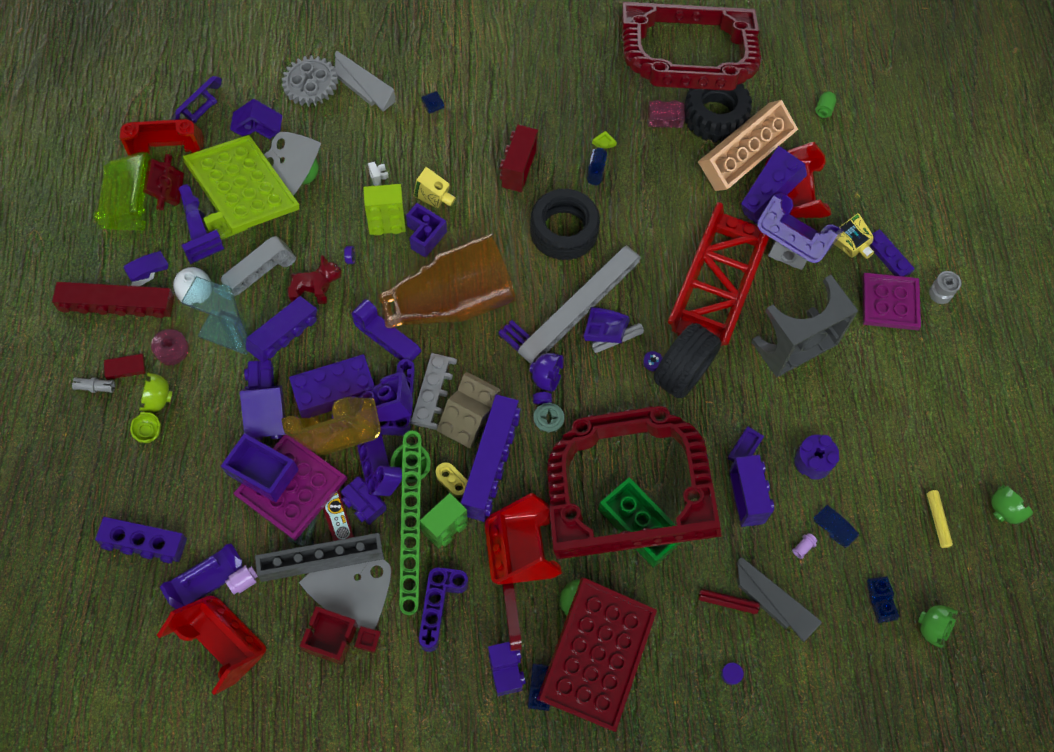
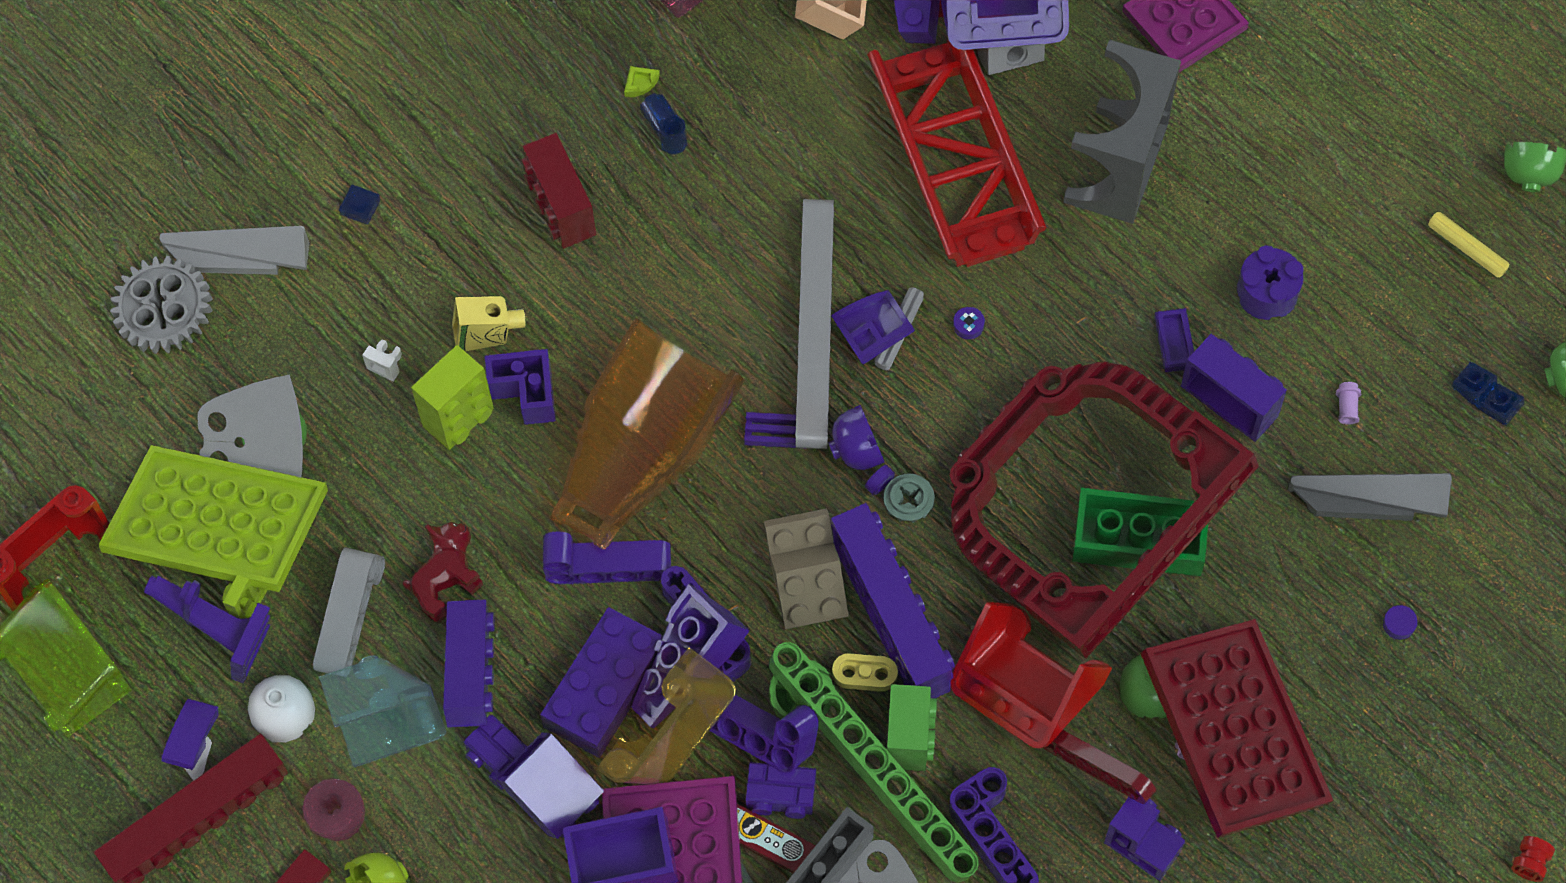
camera: 35 degrees left, 0 degrees up
dark red plate [143,154,184,211] -> none
dark purple piece [171,76,222,123] -> none
dark purple brick [230,99,283,139] -> none
dark purple tile [344,246,355,264] -> none
light grey hinge [411,353,457,430] -> none
clear blue slope [528,663,550,711] -> none
black tyre [530,189,600,260] -> none
black tyre [654,323,722,398] -> none
dark red axle [698,589,760,614] -> none
clear blue slope [814,505,859,548] -> none

